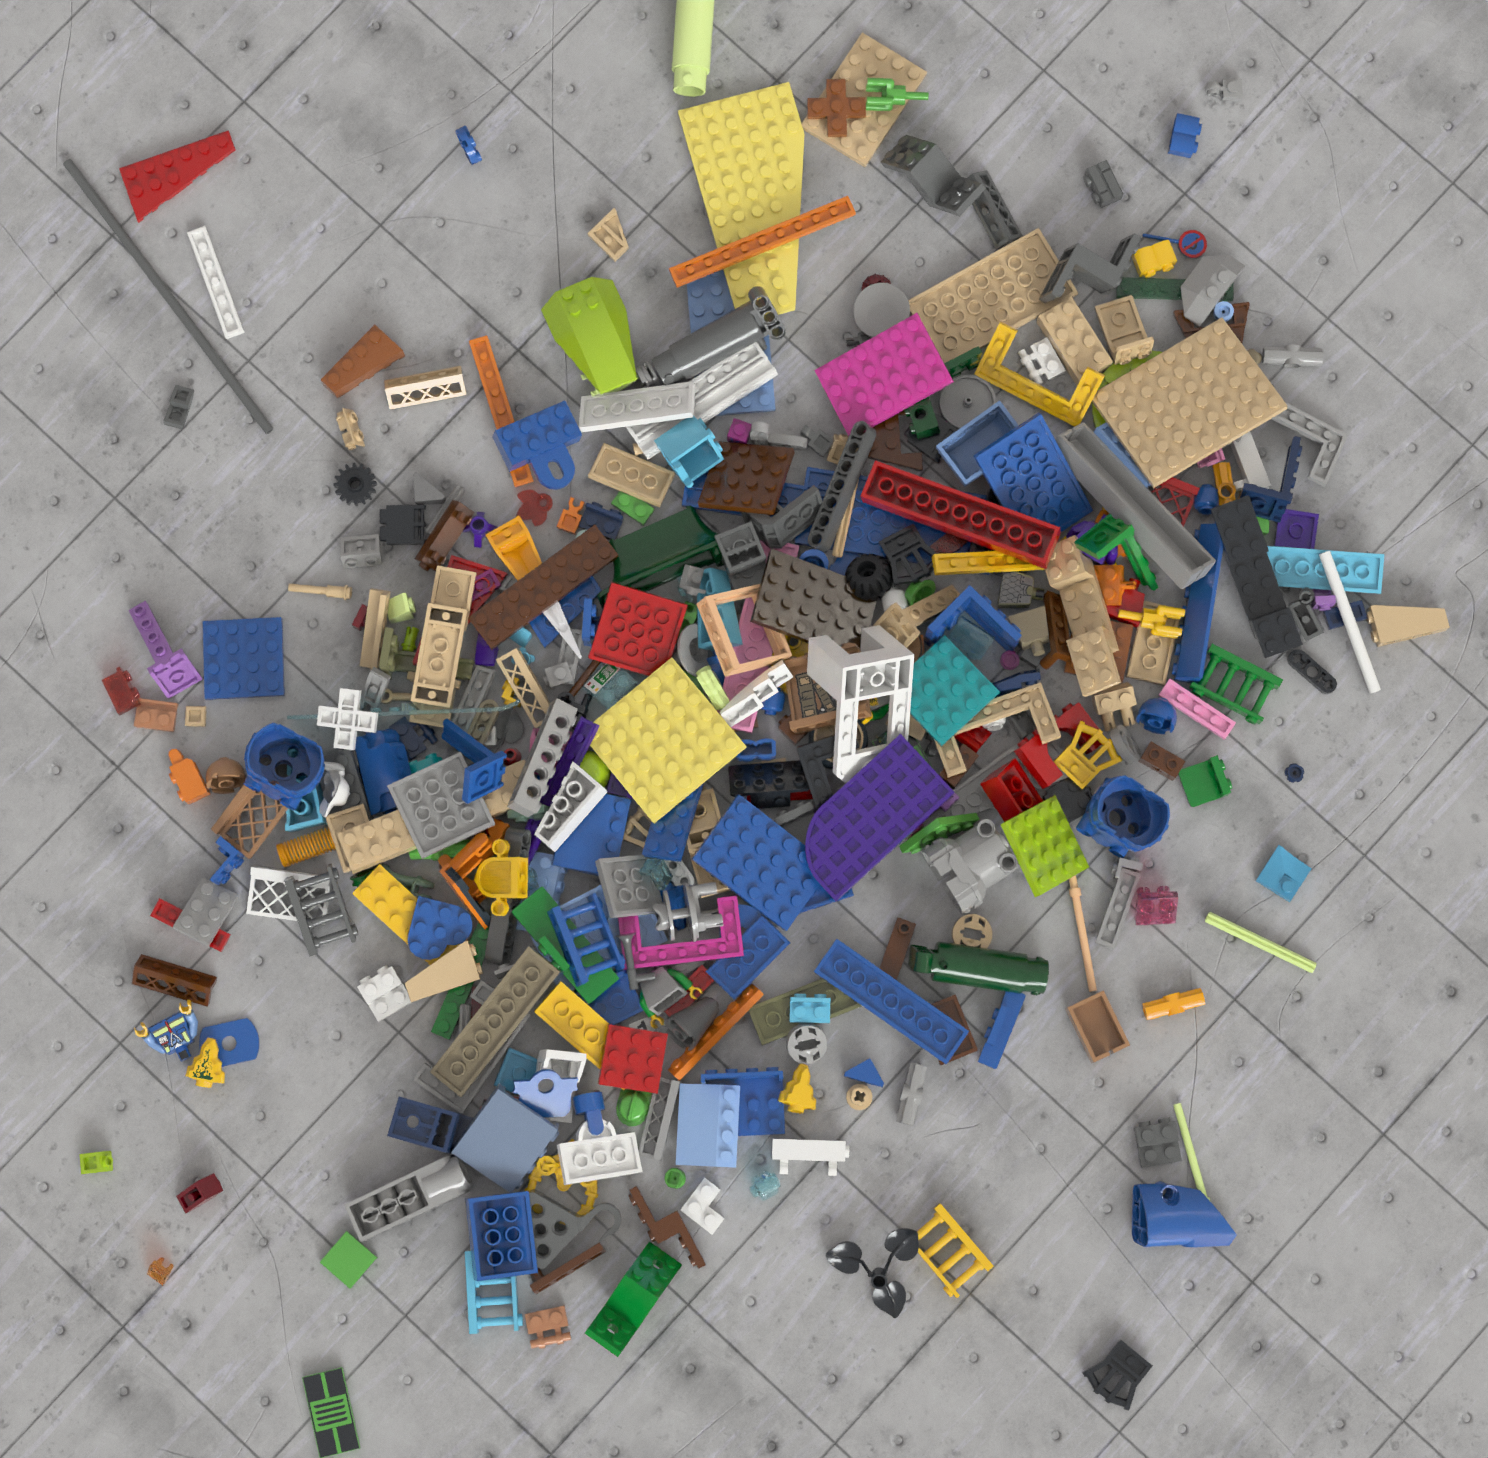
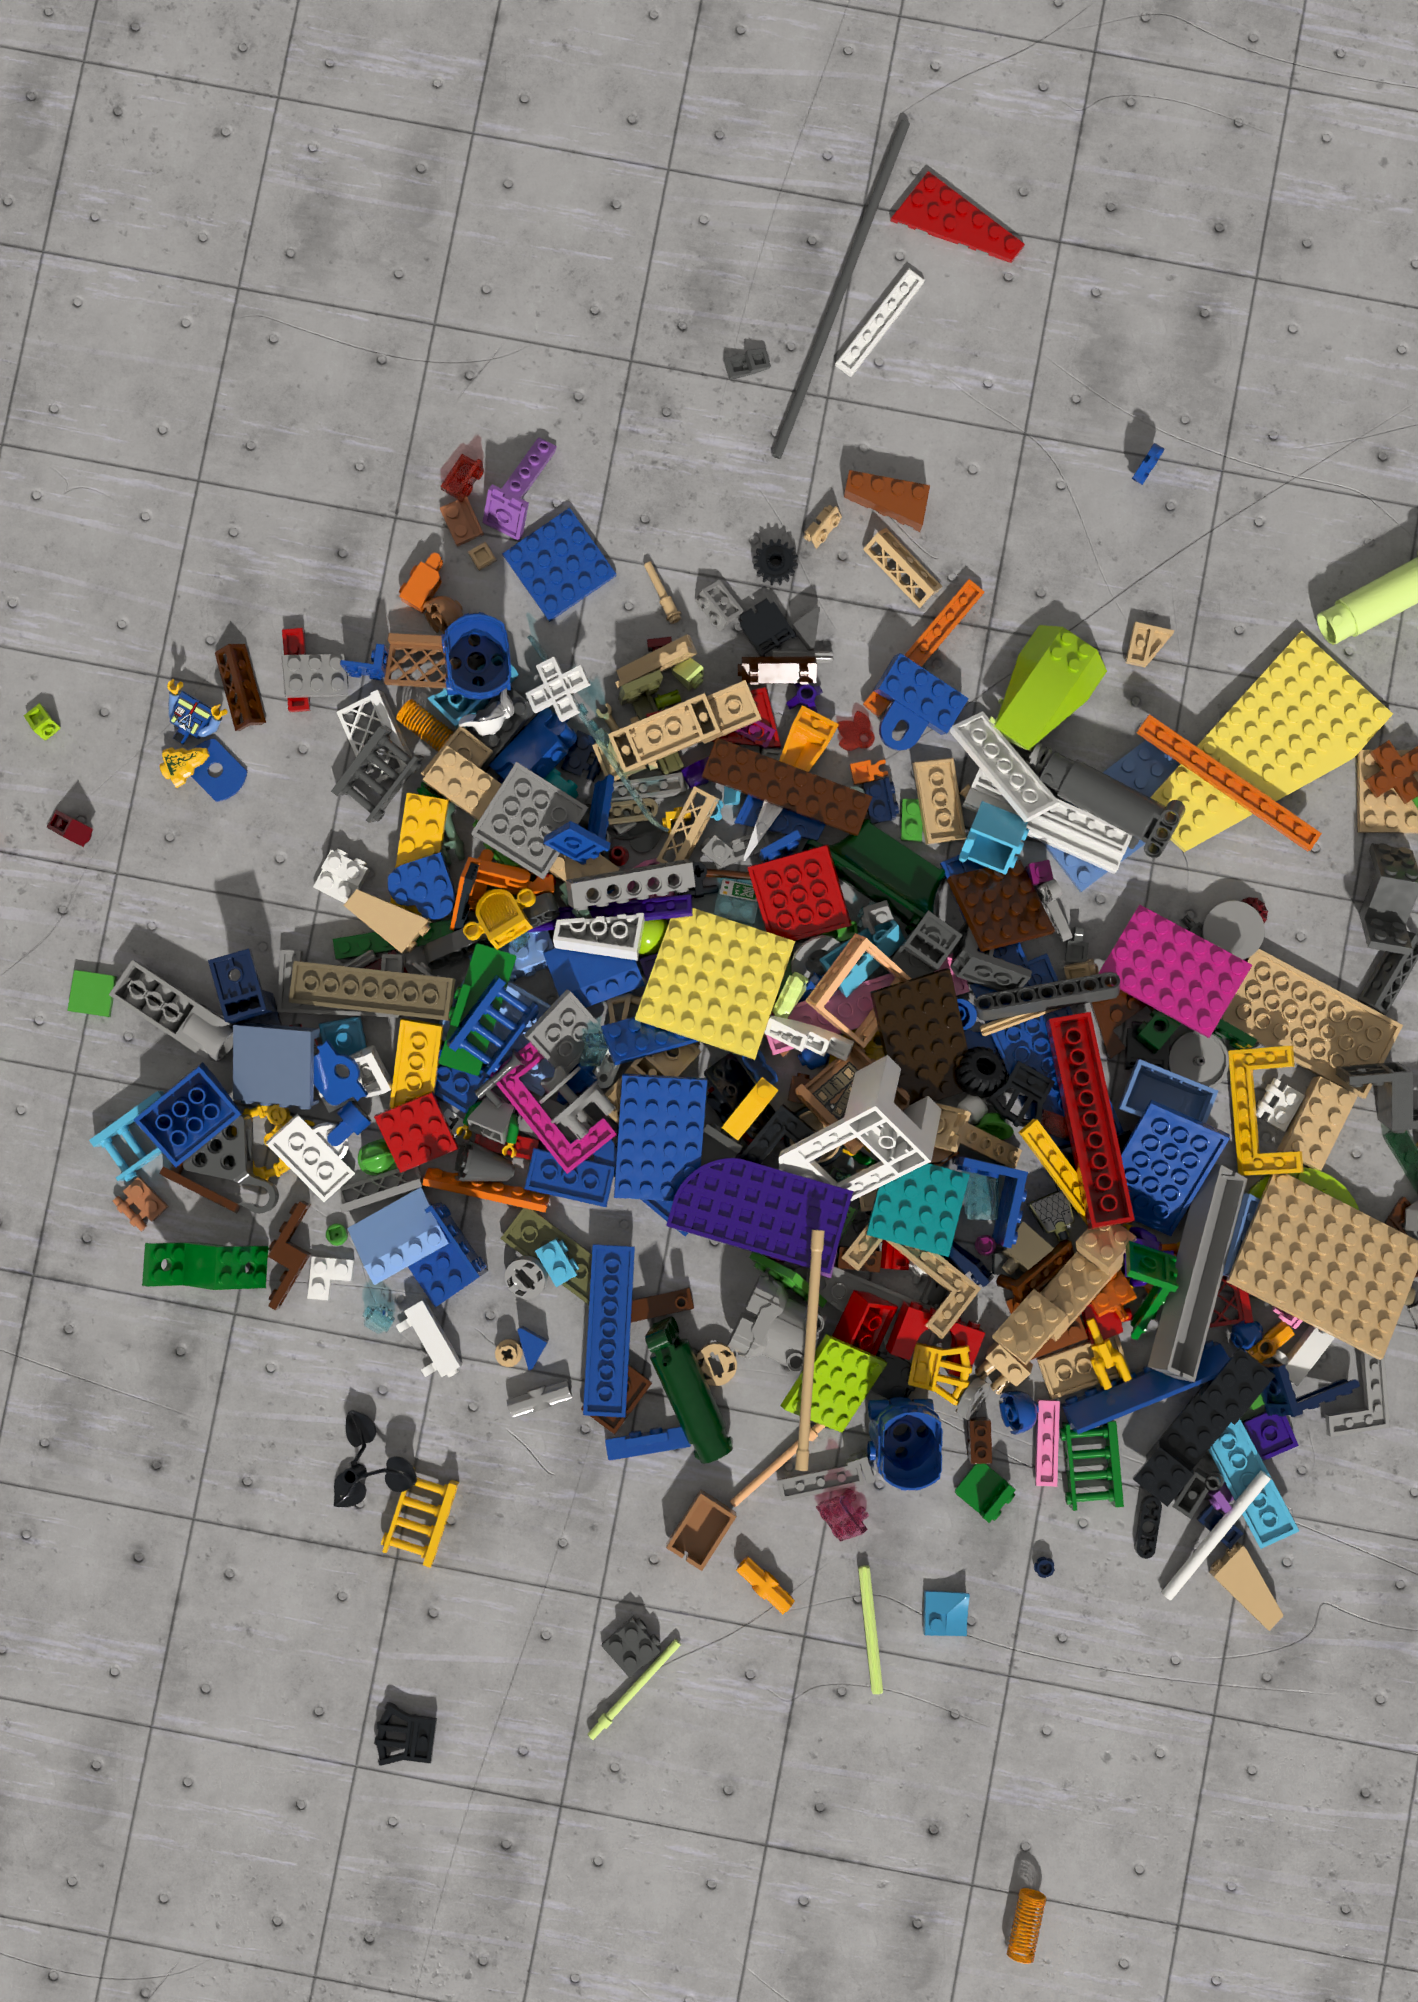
camera: 55 degrees right, 5 degrees up
light grey hinge [360,667,391,712] -> none
yellow rock [778,1064,816,1114] -> none
tan bracket [1095,295,1154,365] -> none
blue panel [1132,1181,1237,1247] -> none
none -> yellow slope [721,1077,778,1141]
none -> tan piece [795,1230,825,1471]

